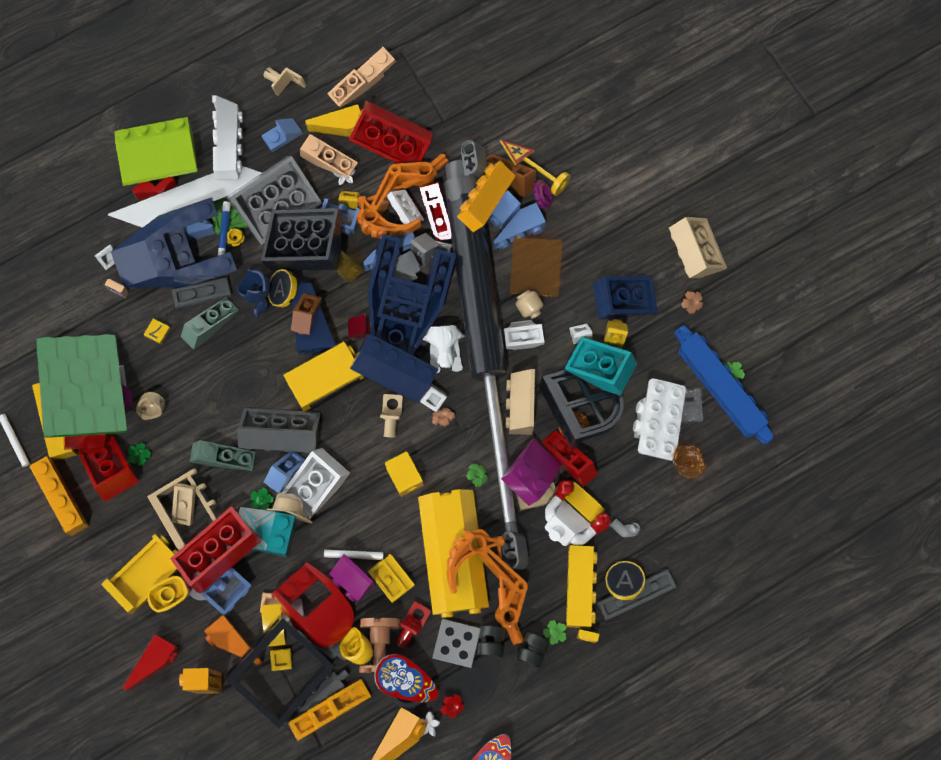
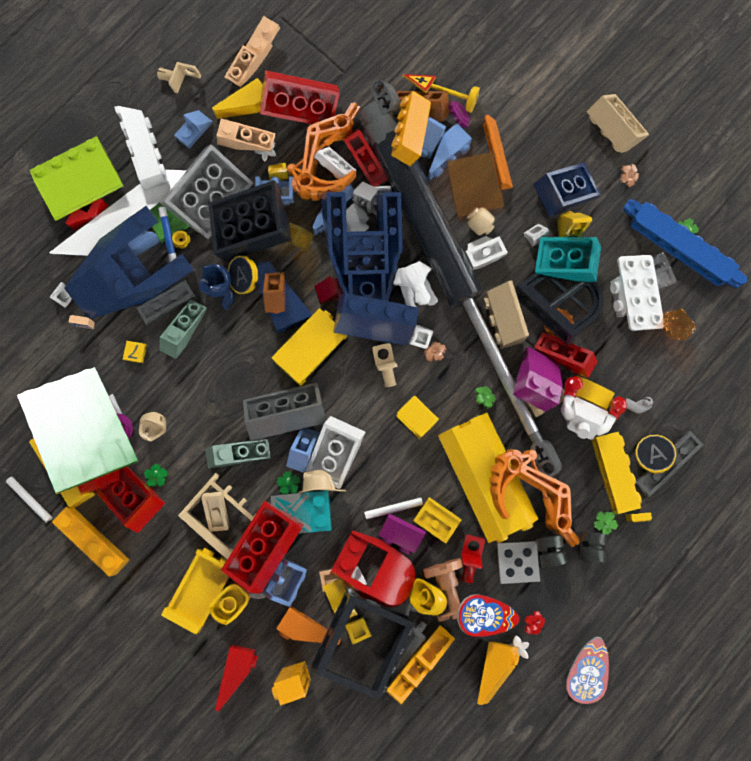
camera: 20 degrees left, 5 degrees up
none -> orange slope [483,115,513,191]

